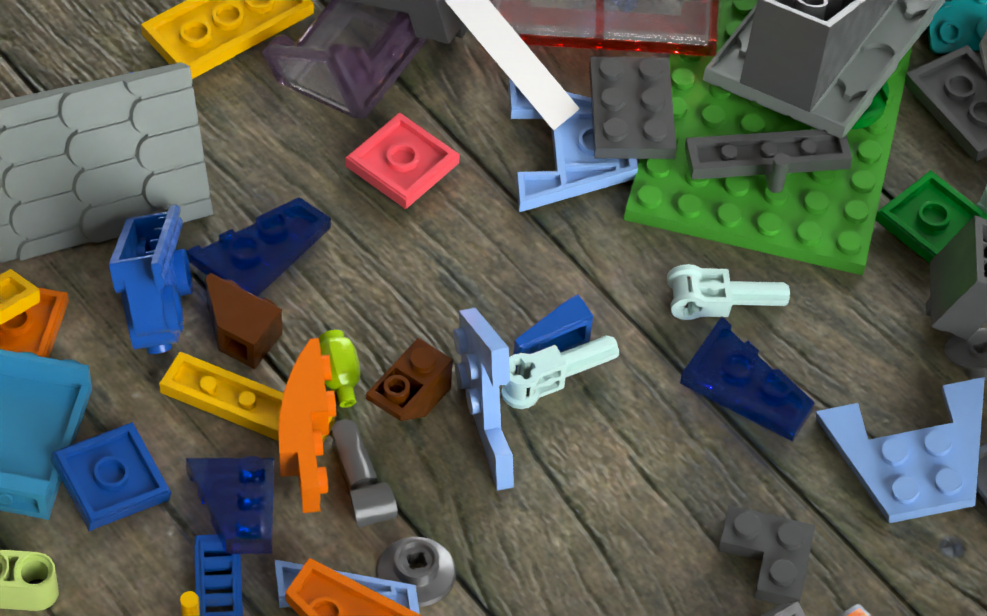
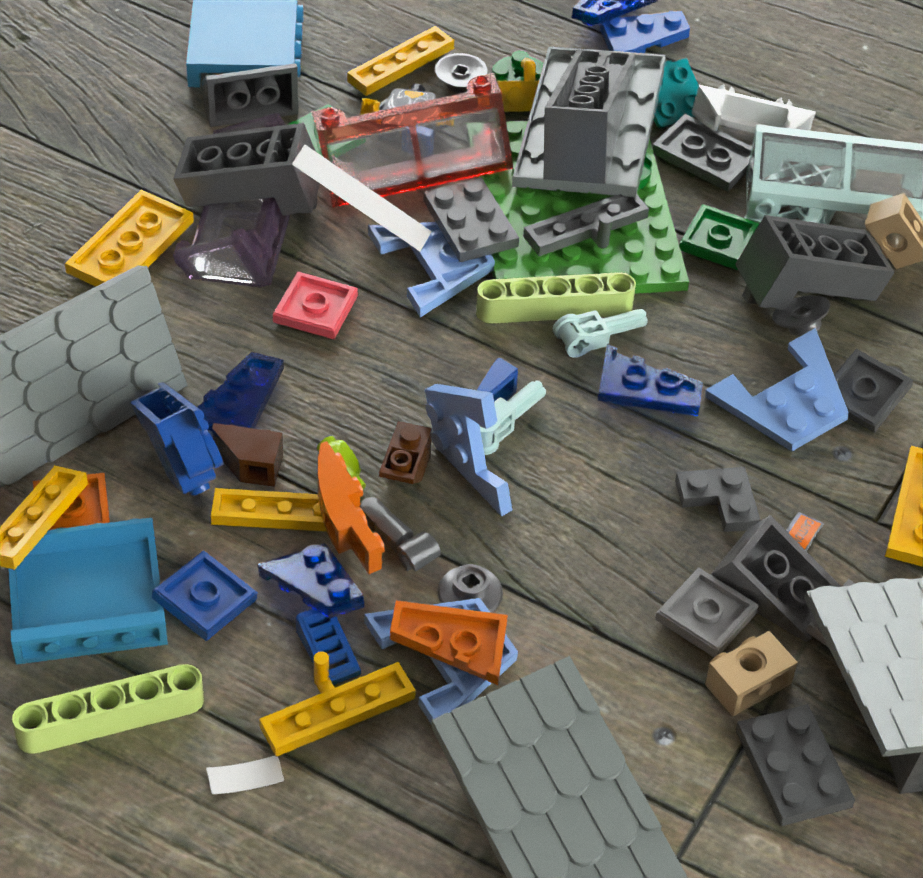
camera: 20 degrees left, 5 degrees down
none -> yellowish green beam [476,273,636,323]

